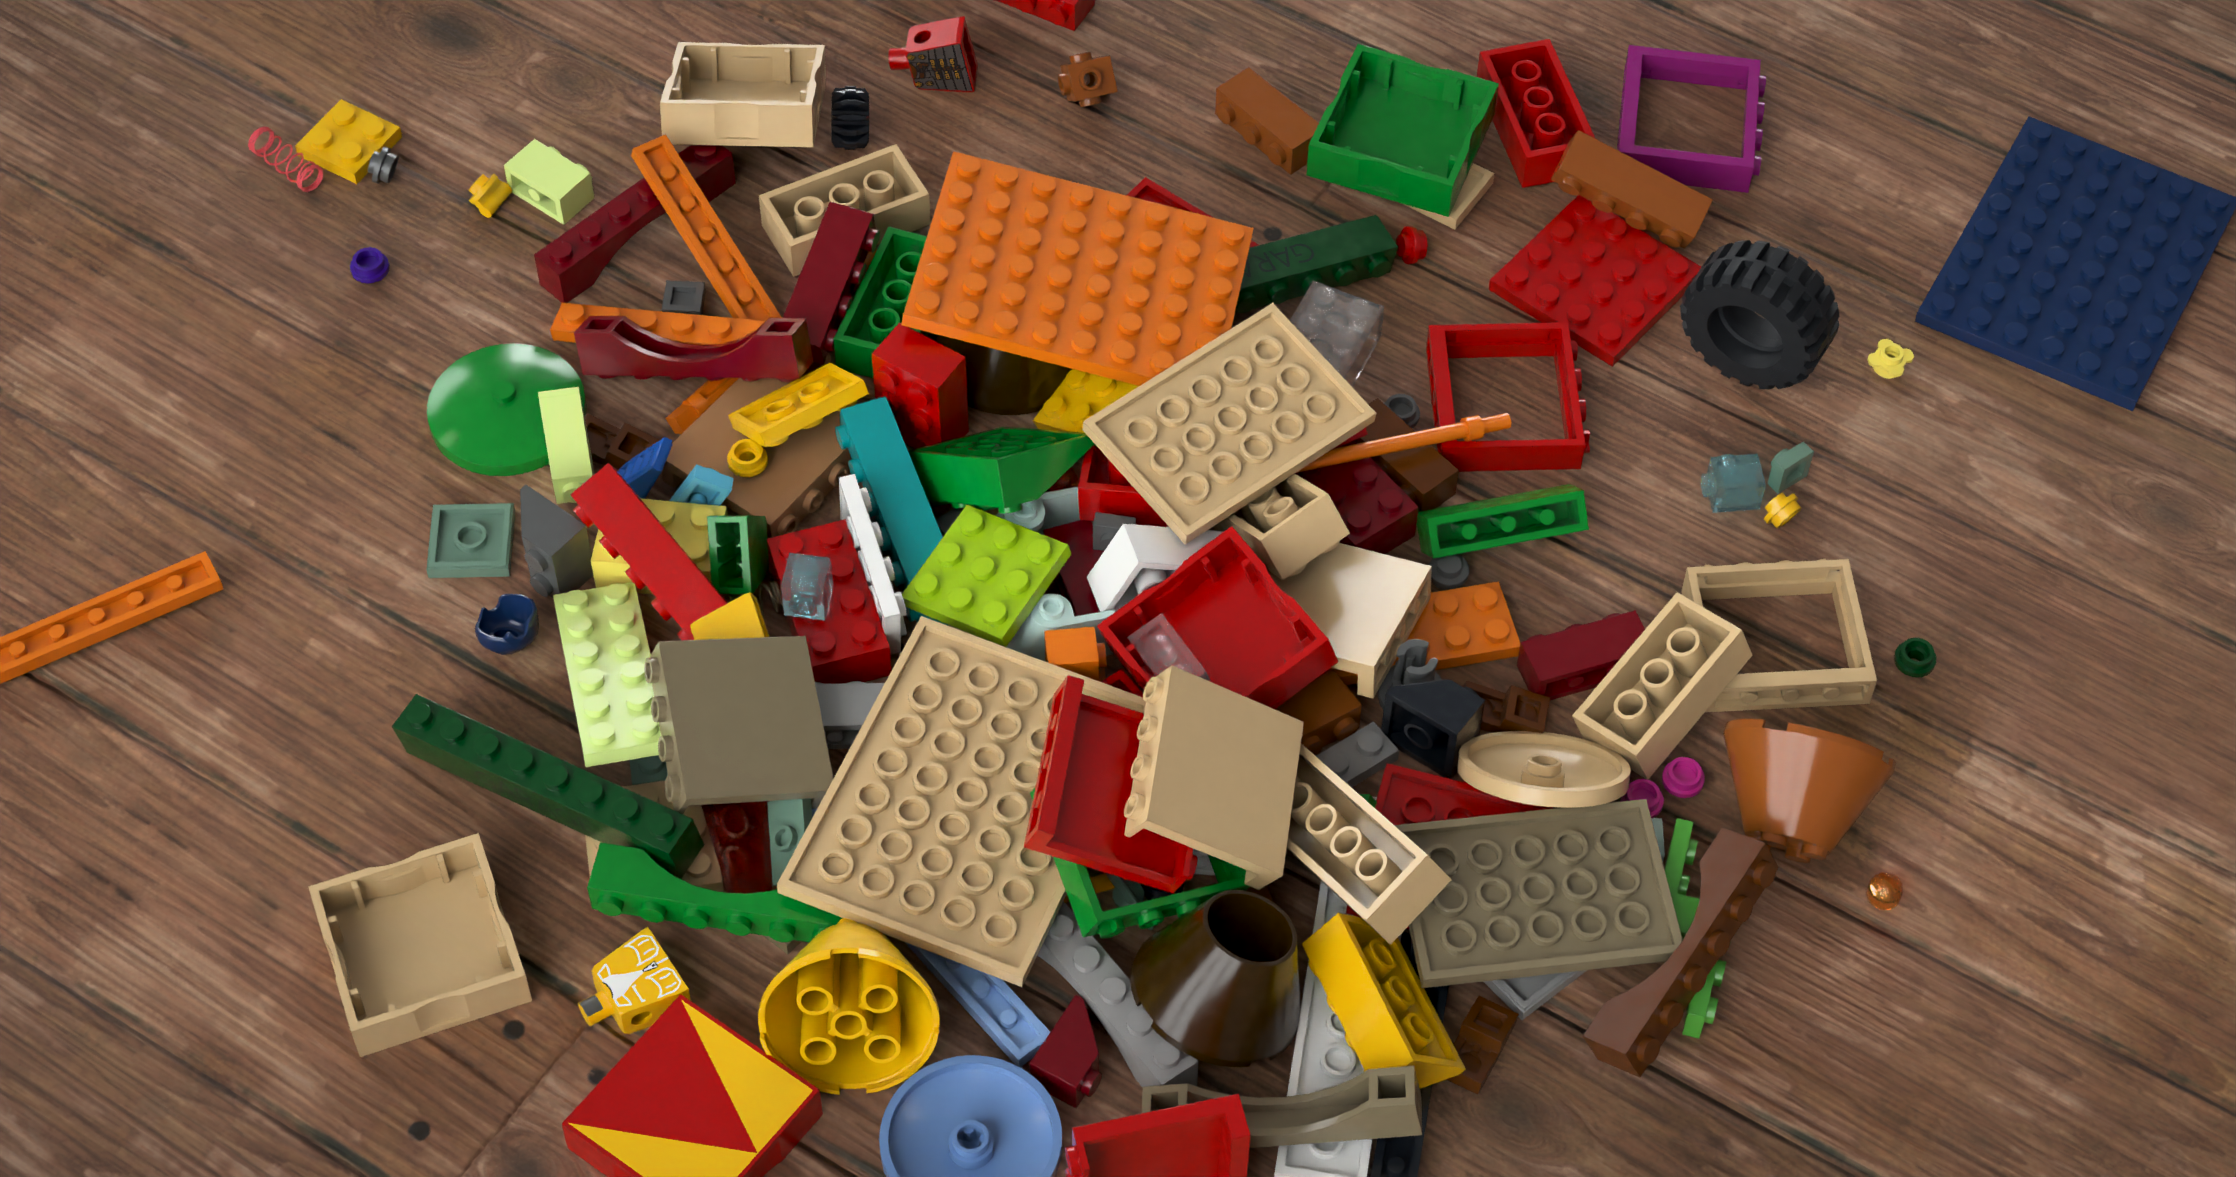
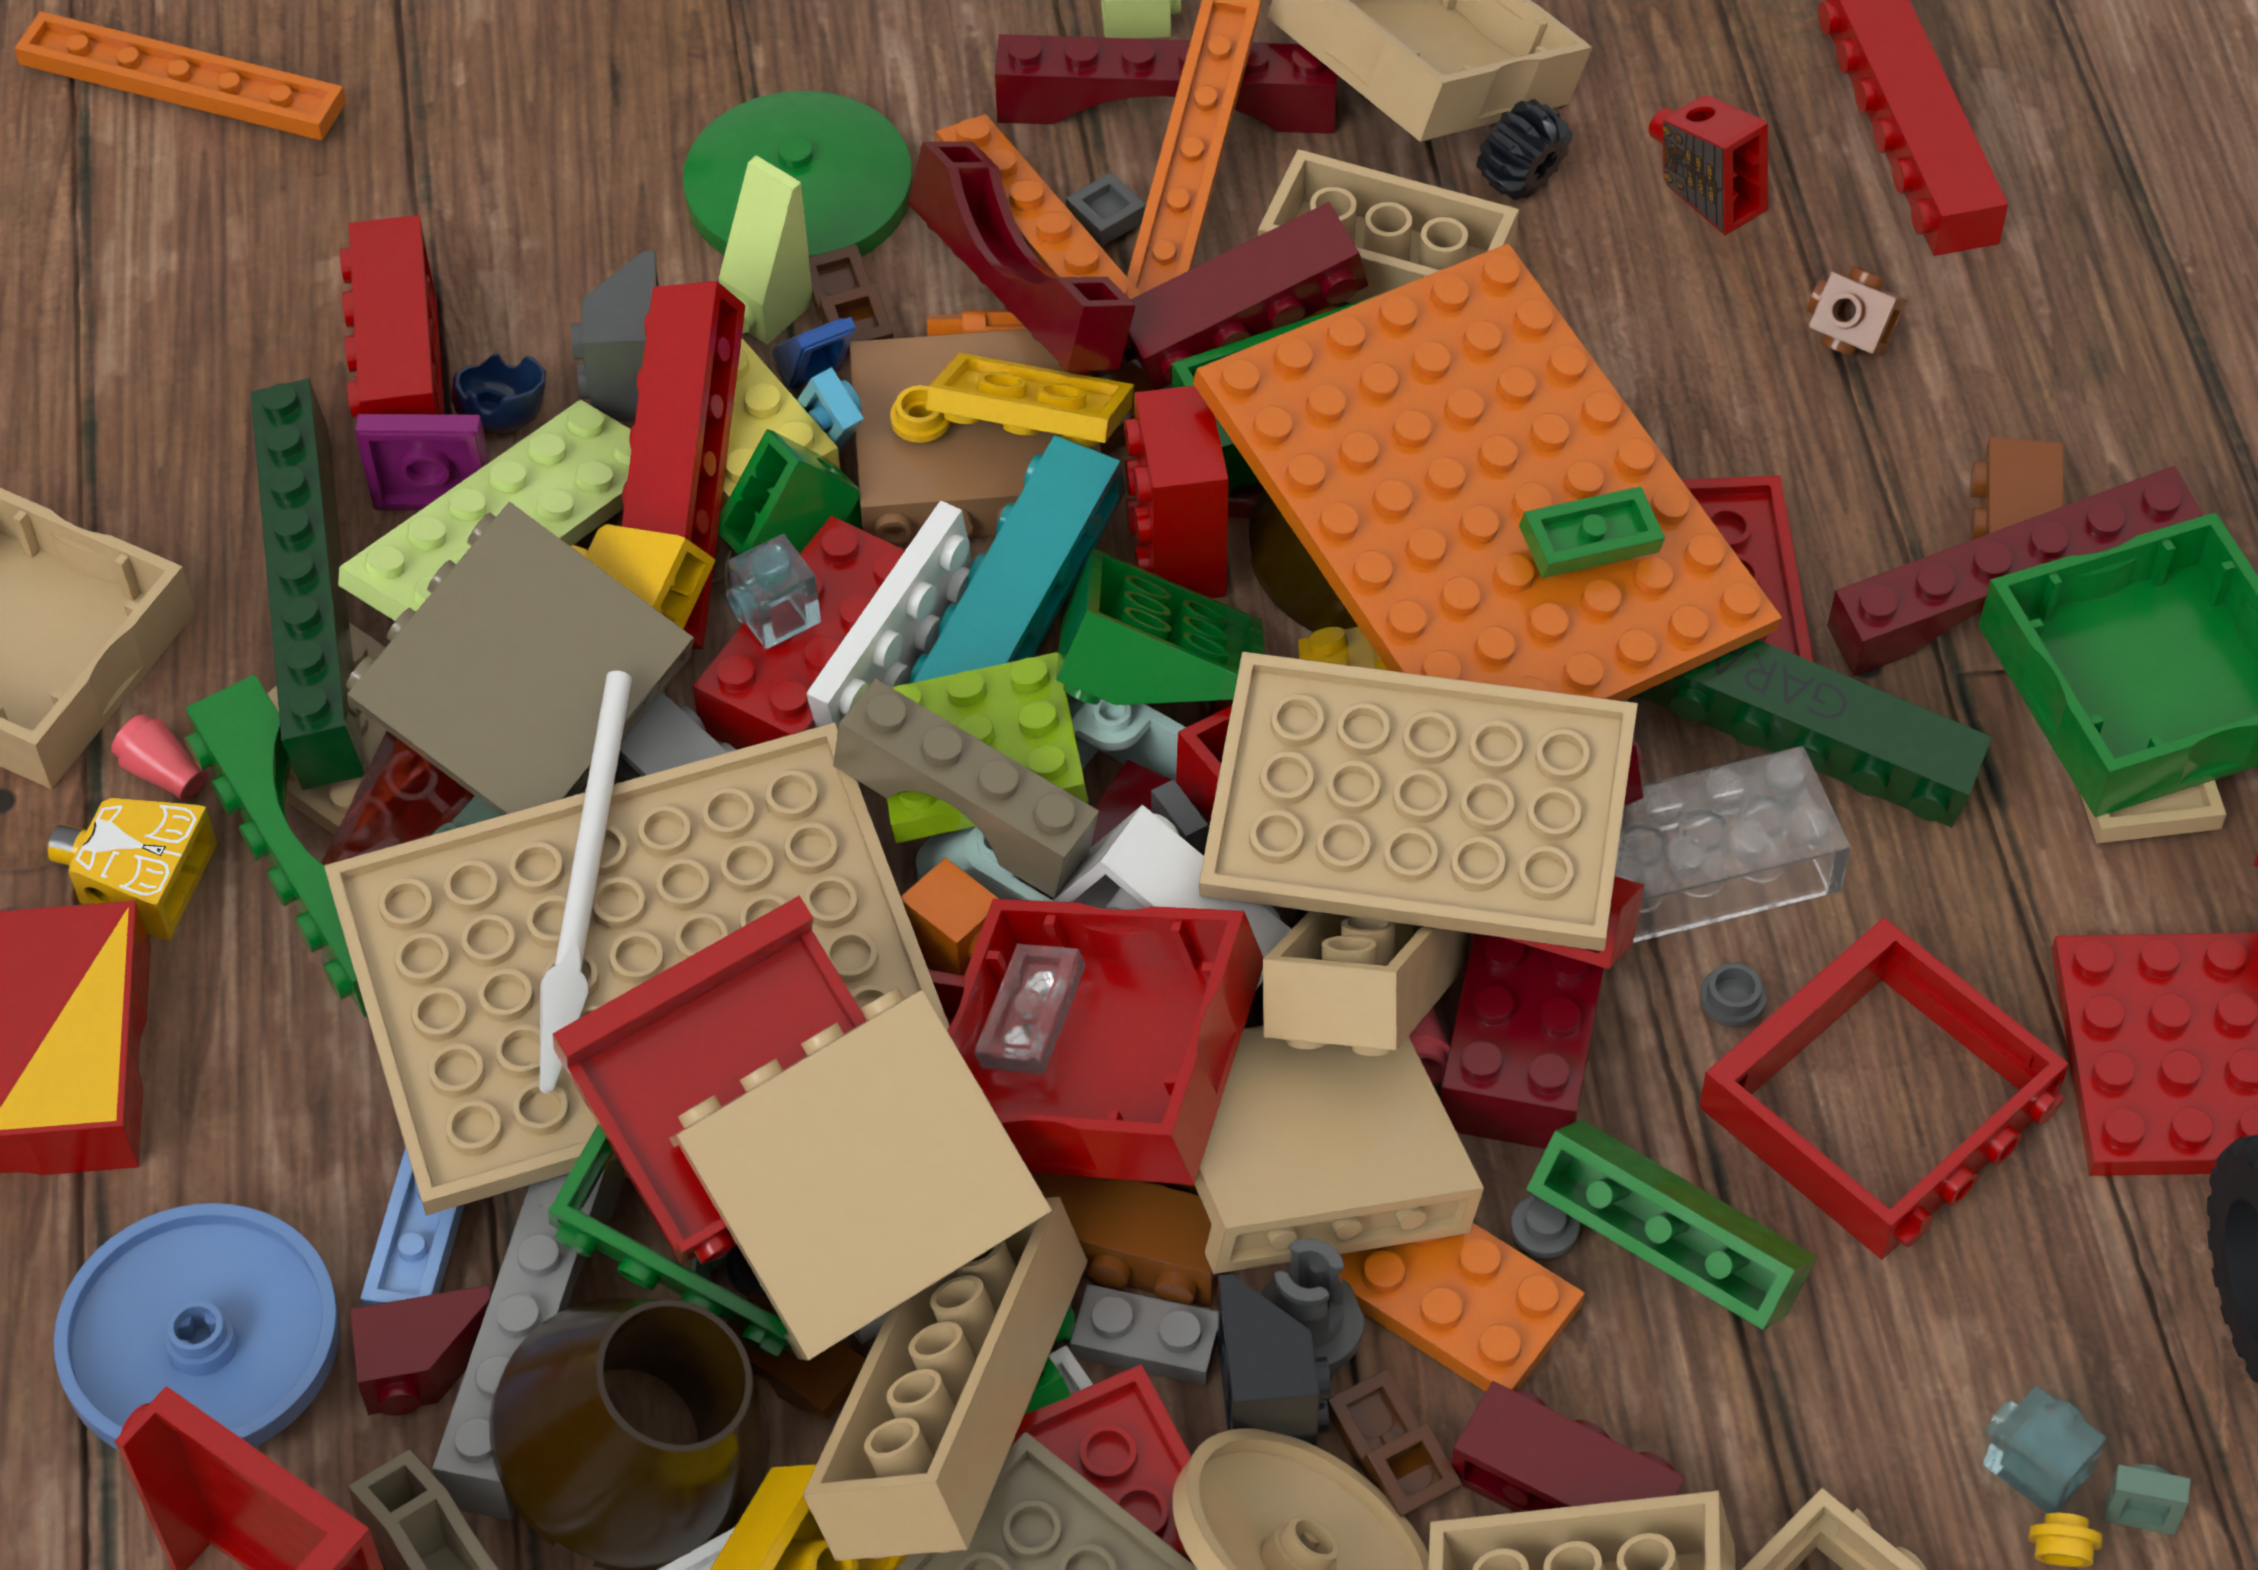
camera: 50 degrees right, 0 degrees up
sand green tile [426,503,515,578] -> none
yellow cone [758,918,940,1095] -> none
orange bar [1296,413,1511,473] -> none
reddish brown brick [1354,398,1459,512] -> none
red plate [1396,226,1428,264] -> none
none -> coral cone [111,714,208,802]
none -> red brick [339,215,445,418]
none -> magenta tile [355,414,489,510]
none -> white piece [539,671,632,1094]
none -> dark tan arch [833,678,1099,899]
none -> green plate [1519,486,1665,579]
none -> dark red arch [1827,465,2204,676]

